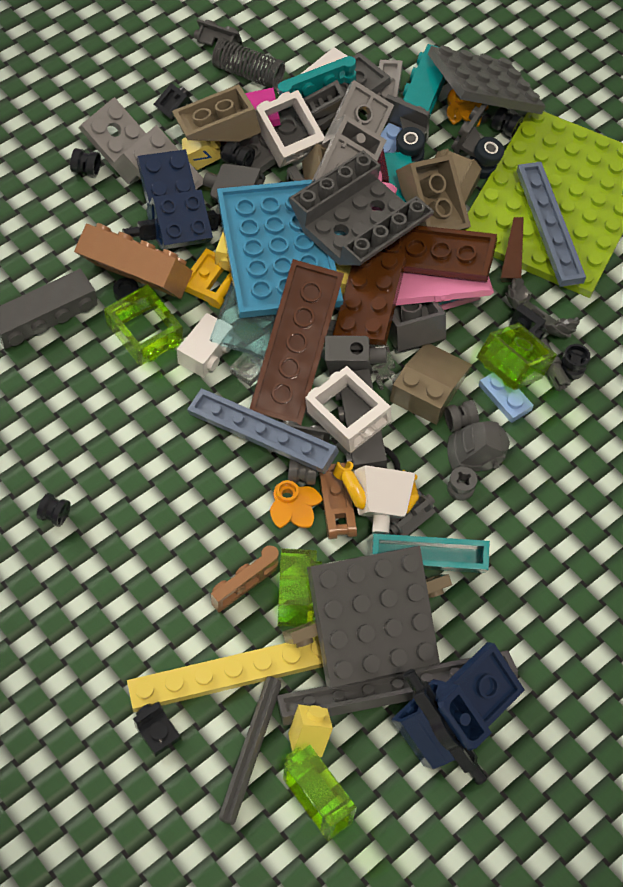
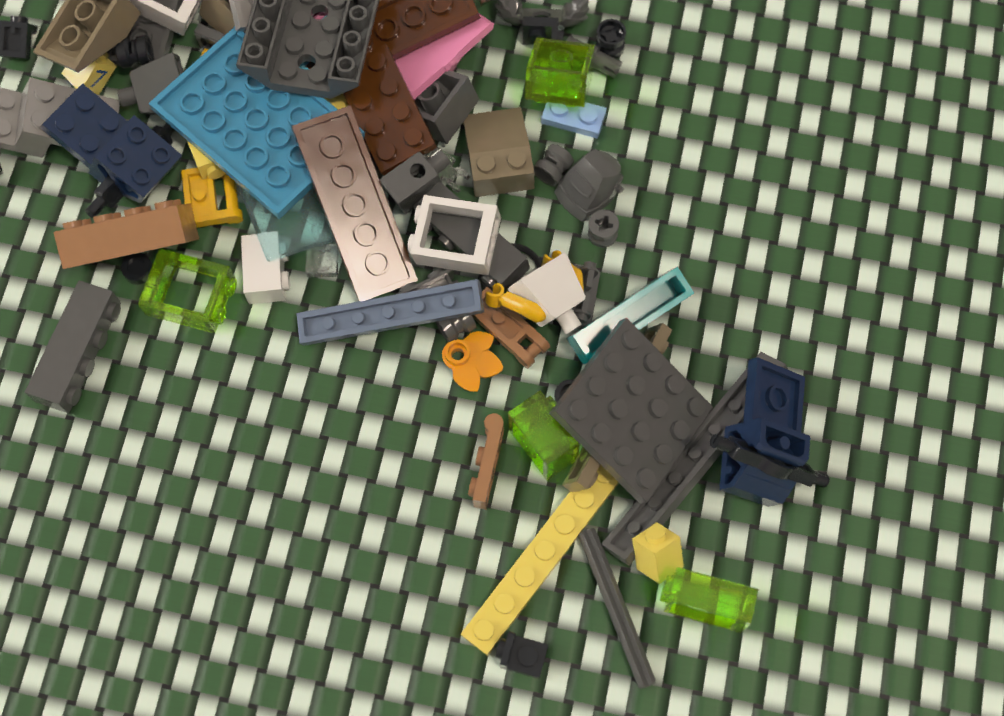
camera: 30 degrees left, 10 degrees up
black wheel [37,493,71,527] -> none

